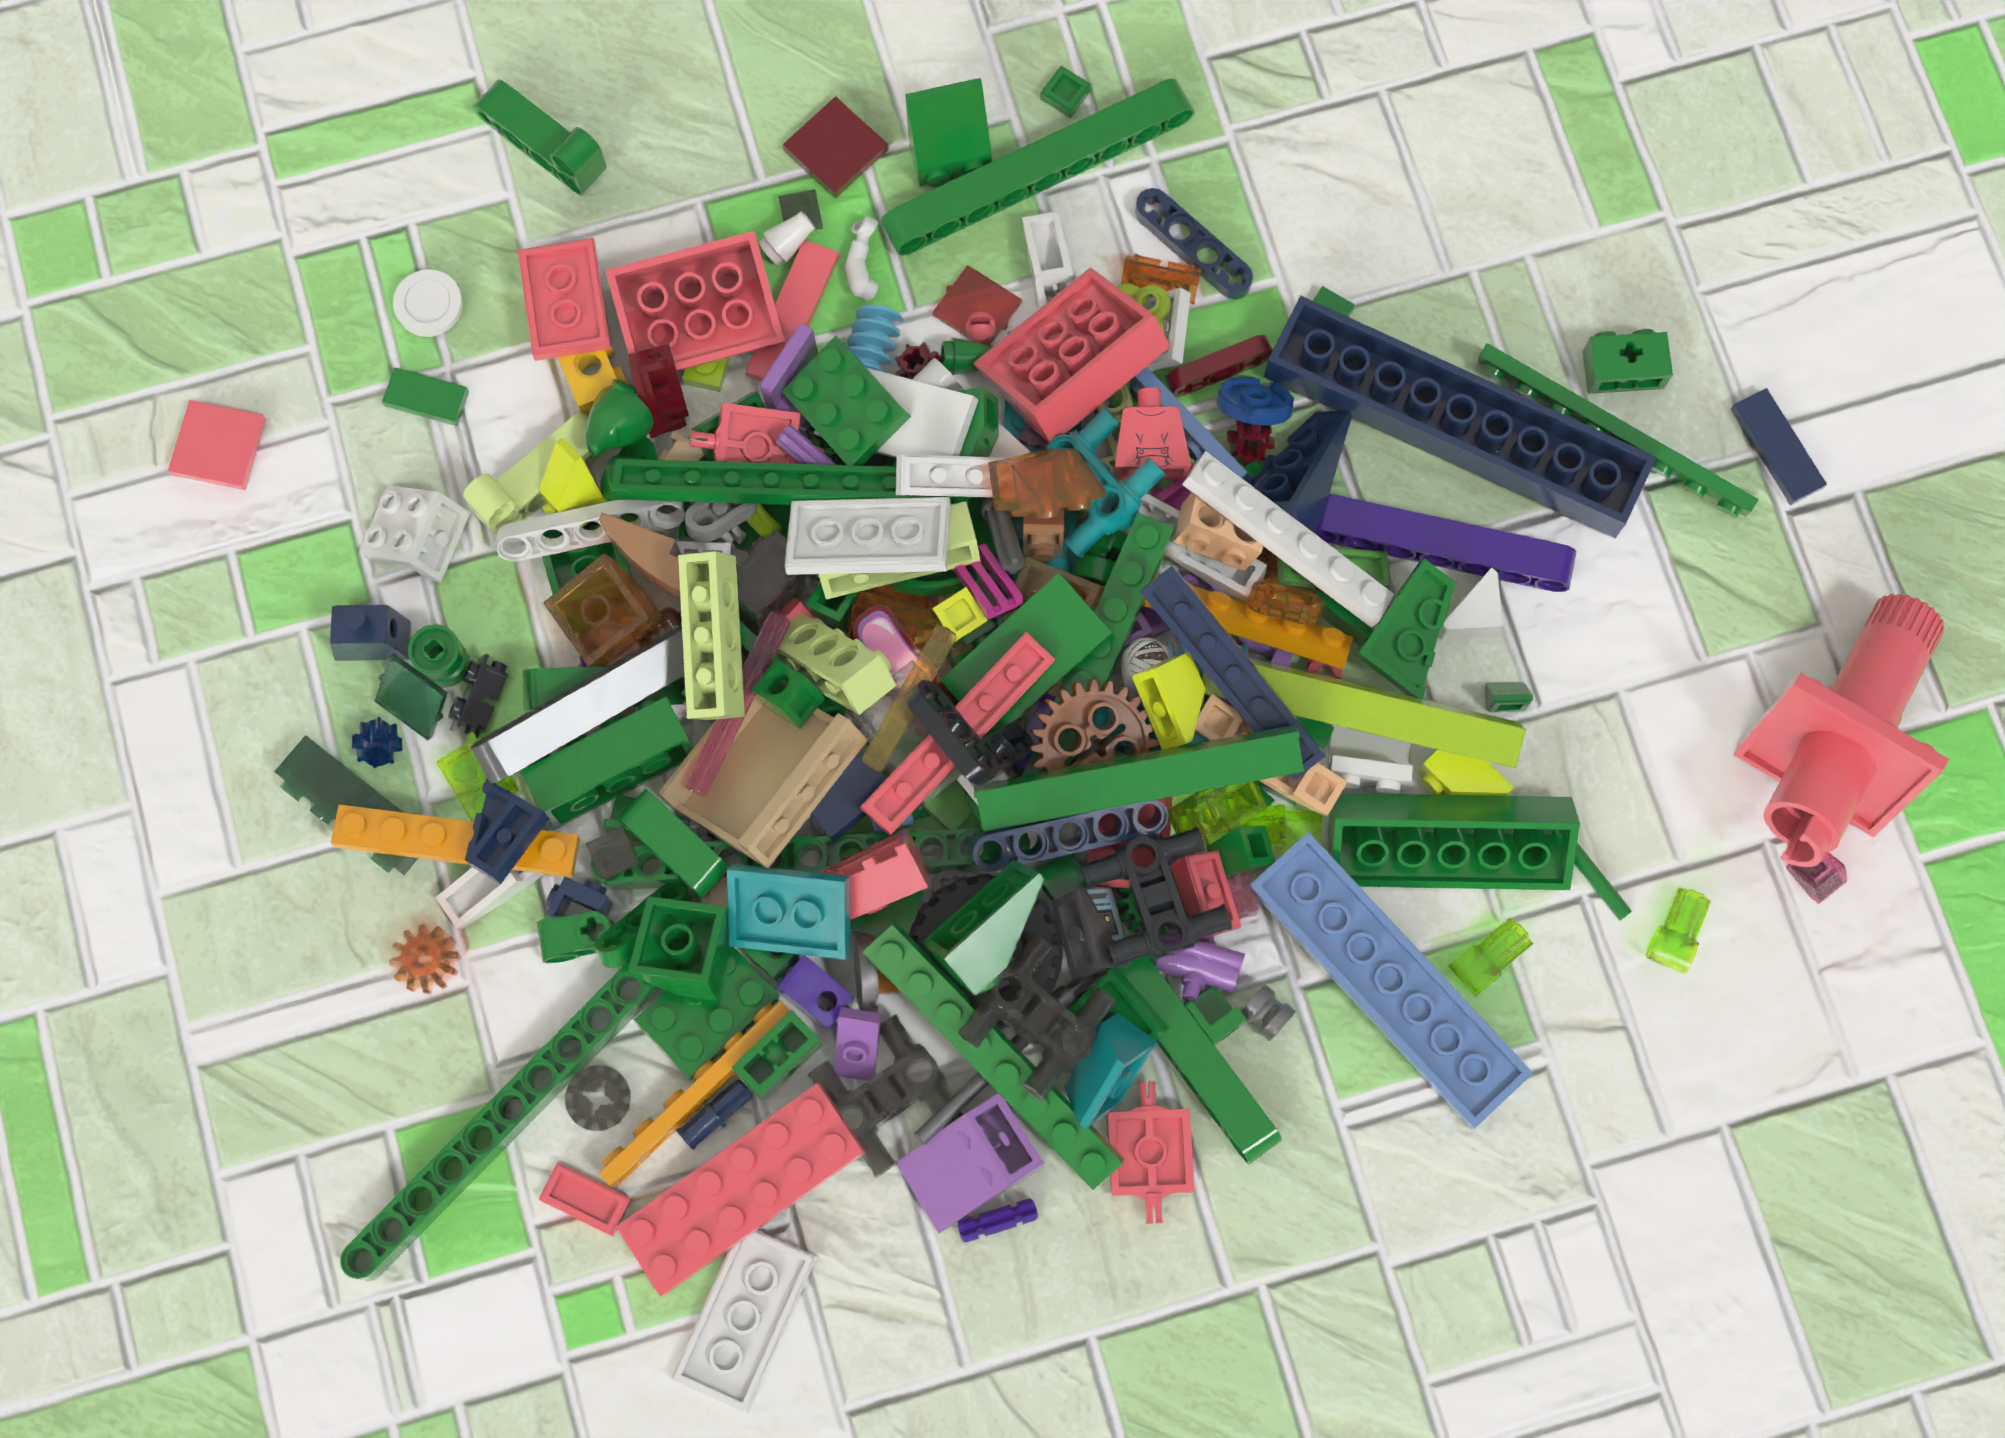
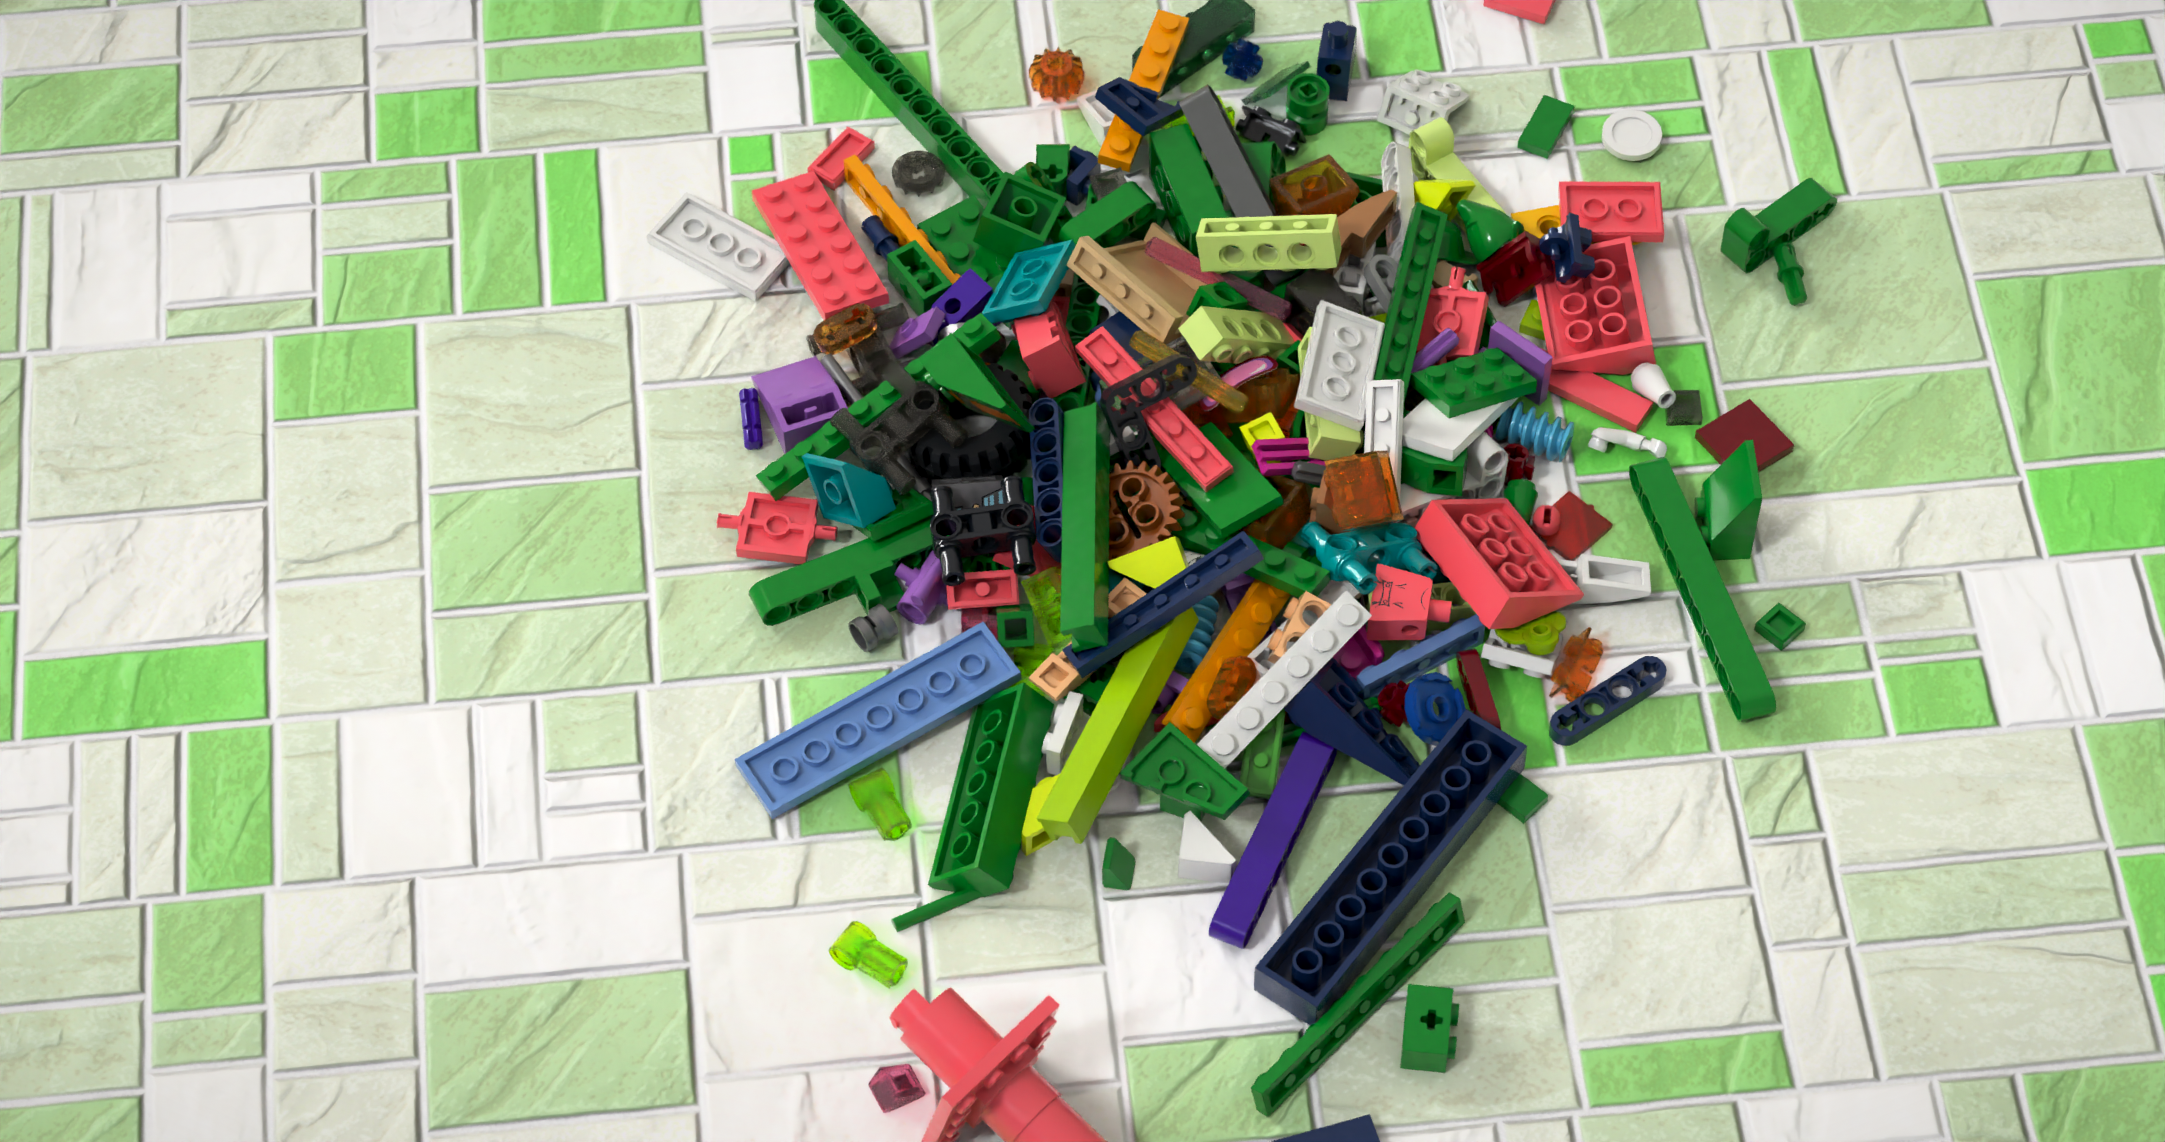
camera: 100 degrees right, 20 degrees down
none -> clear orange beam [813,304,877,355]
none -> dark blue hips [1539,213,1595,283]
none -> green axle [1773,242,1807,306]

